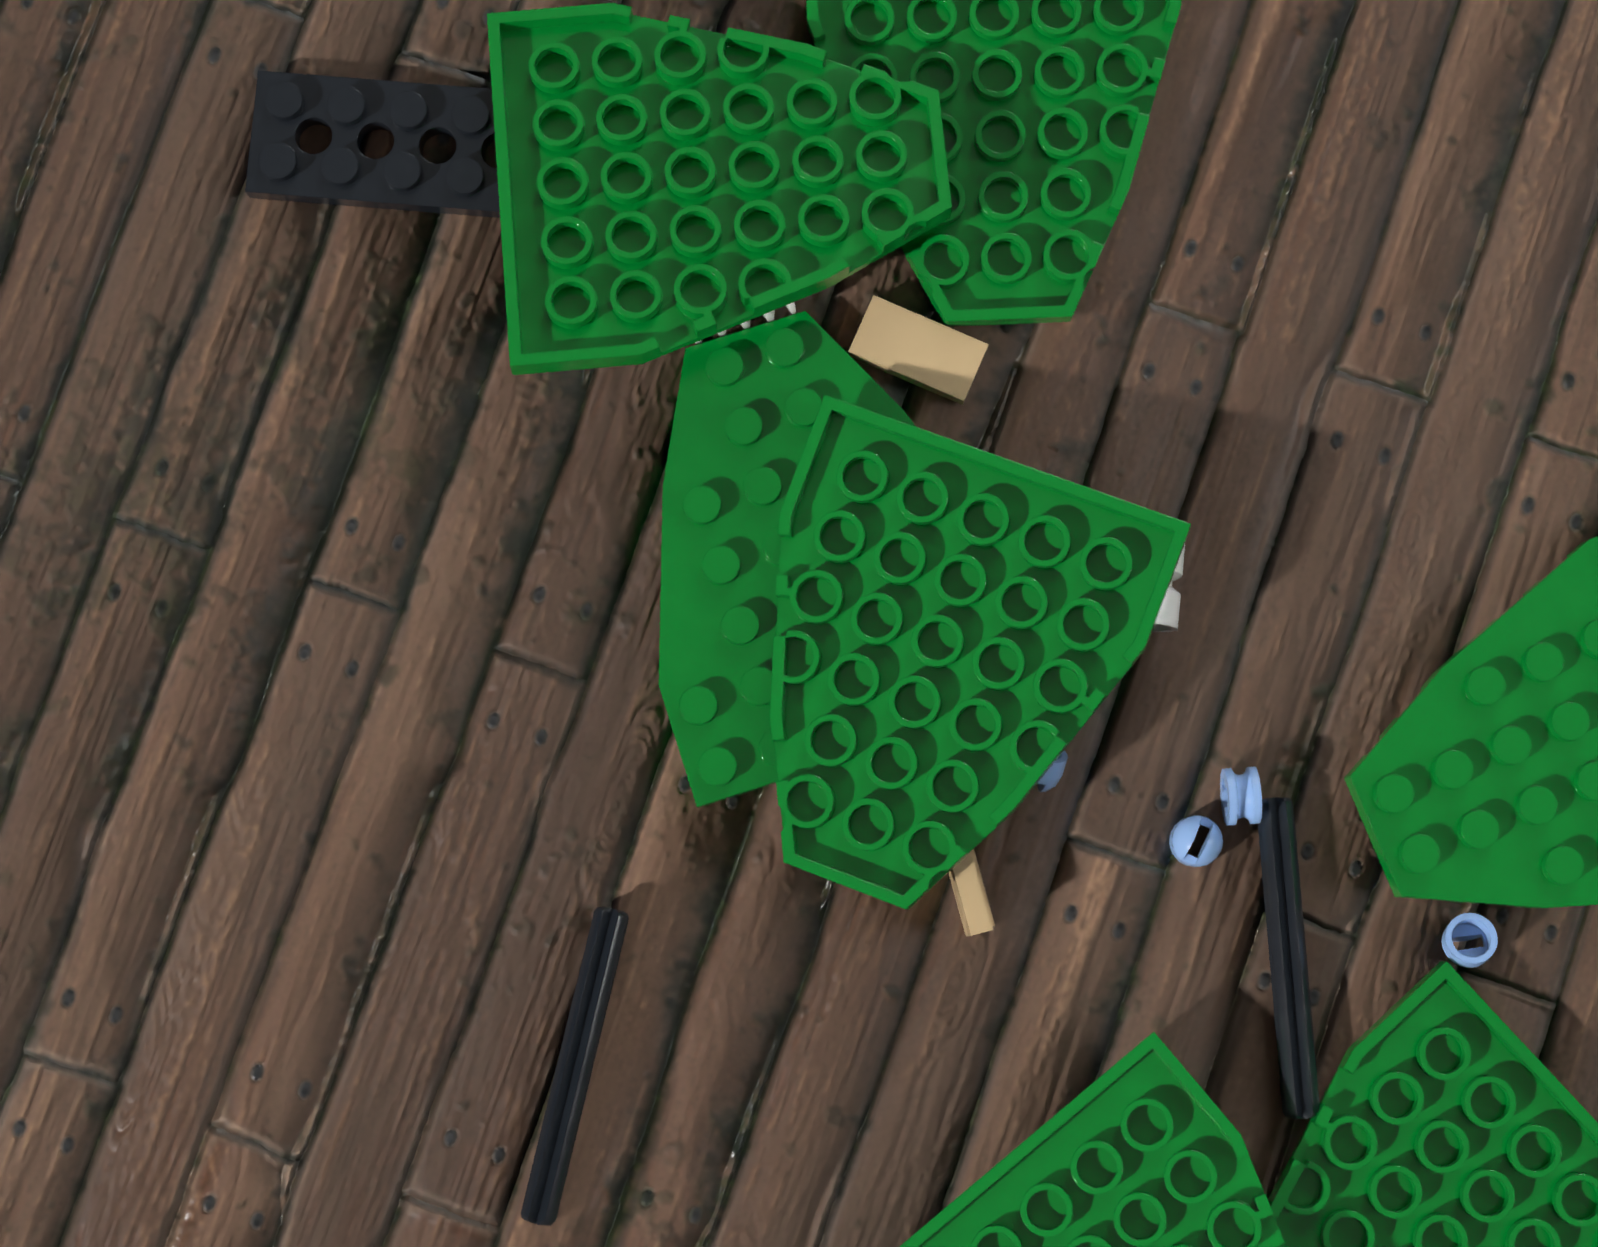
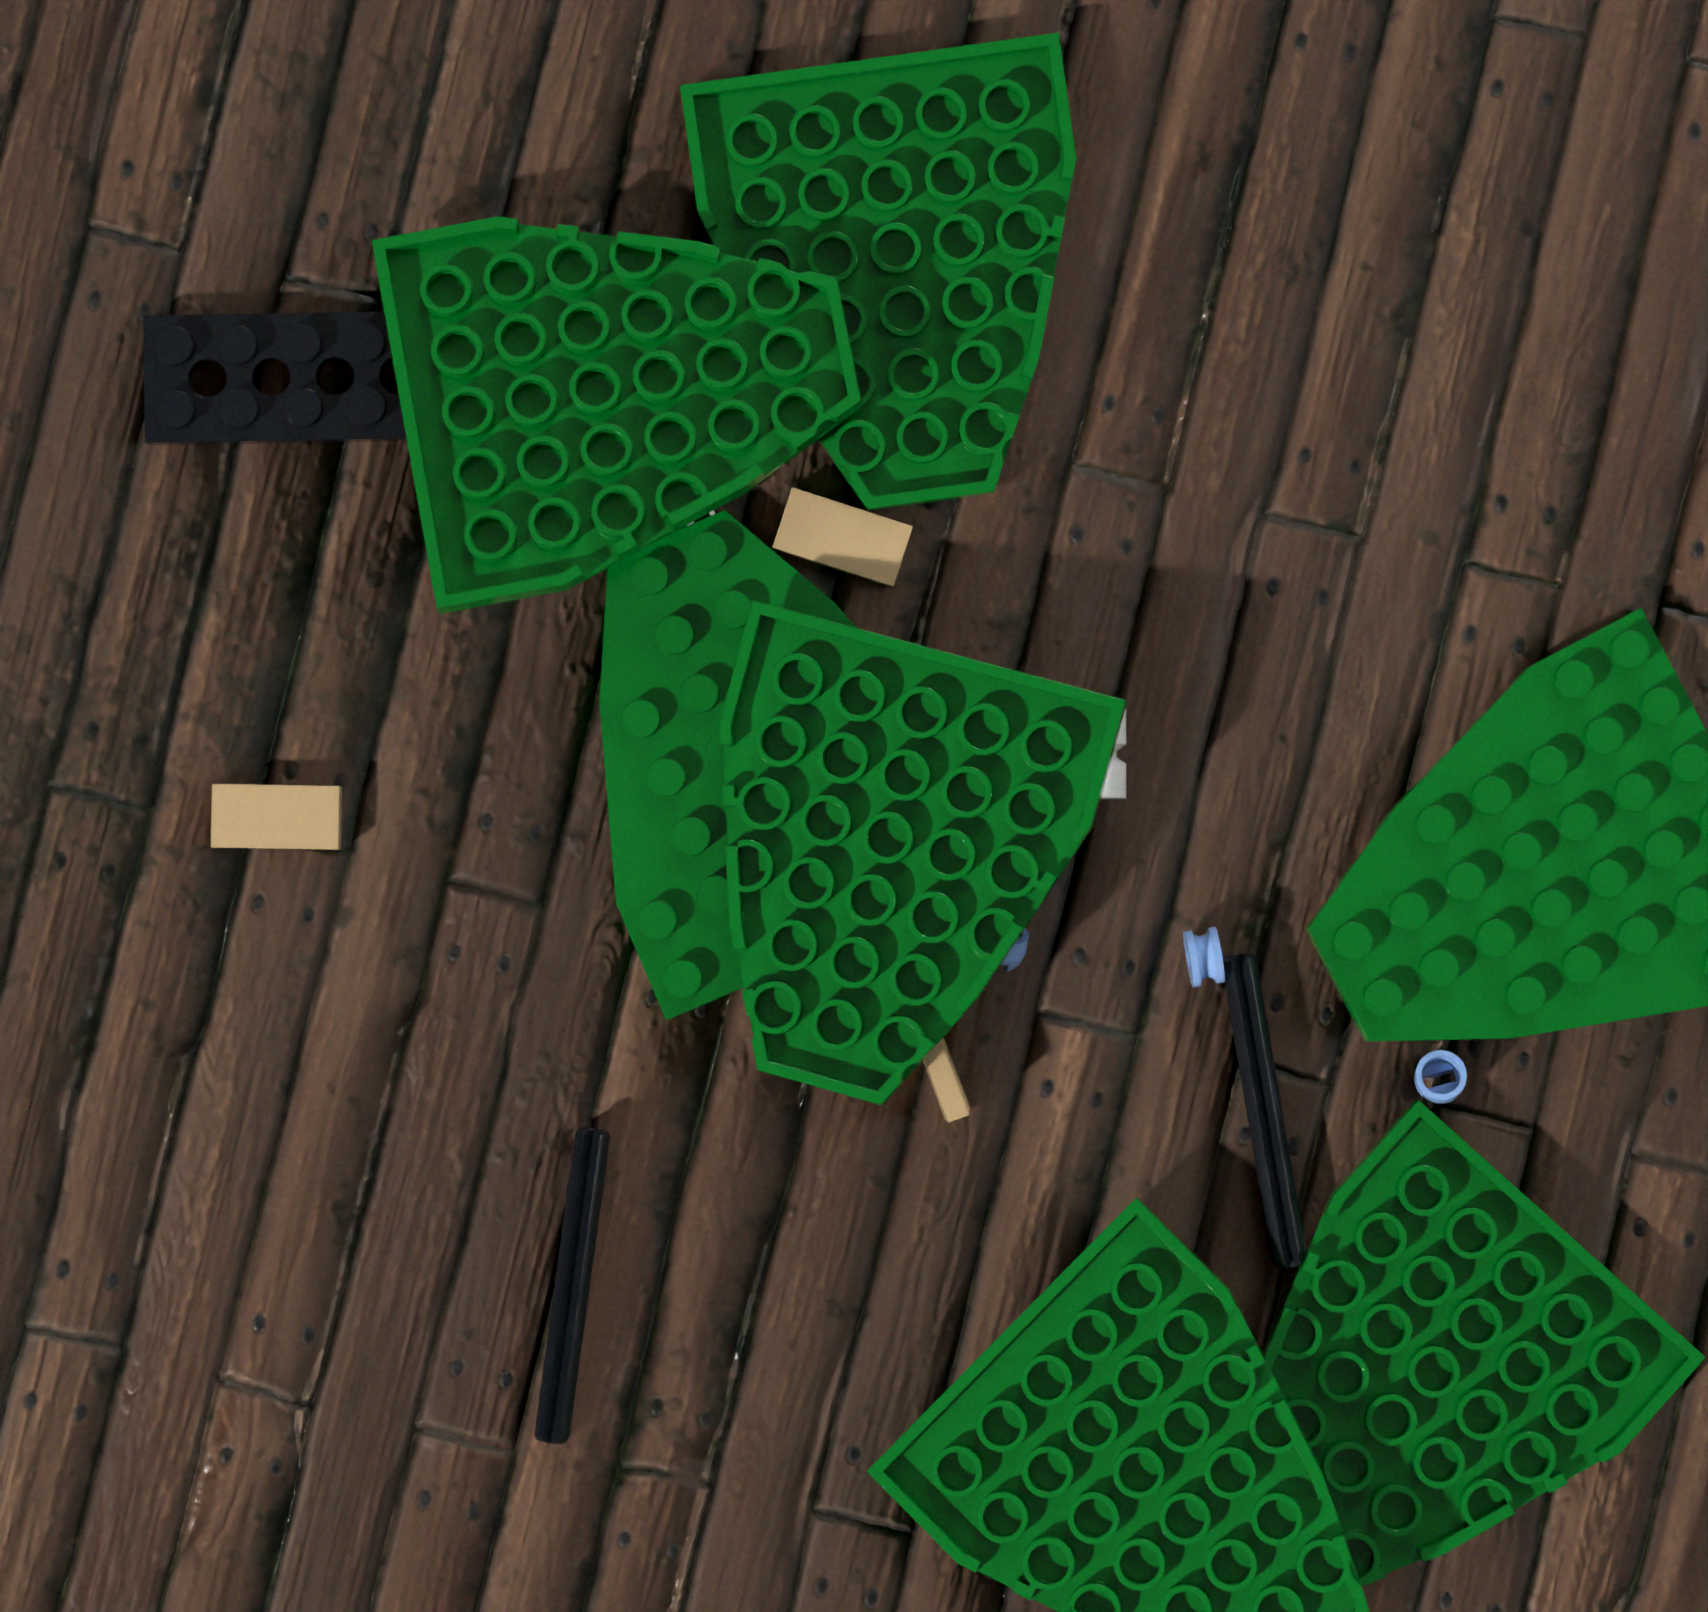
camera: 10 degrees left, 5 degrees up
light blue hinge [1169,815,1223,867] -> none
none -> tan tile [211,784,342,850]

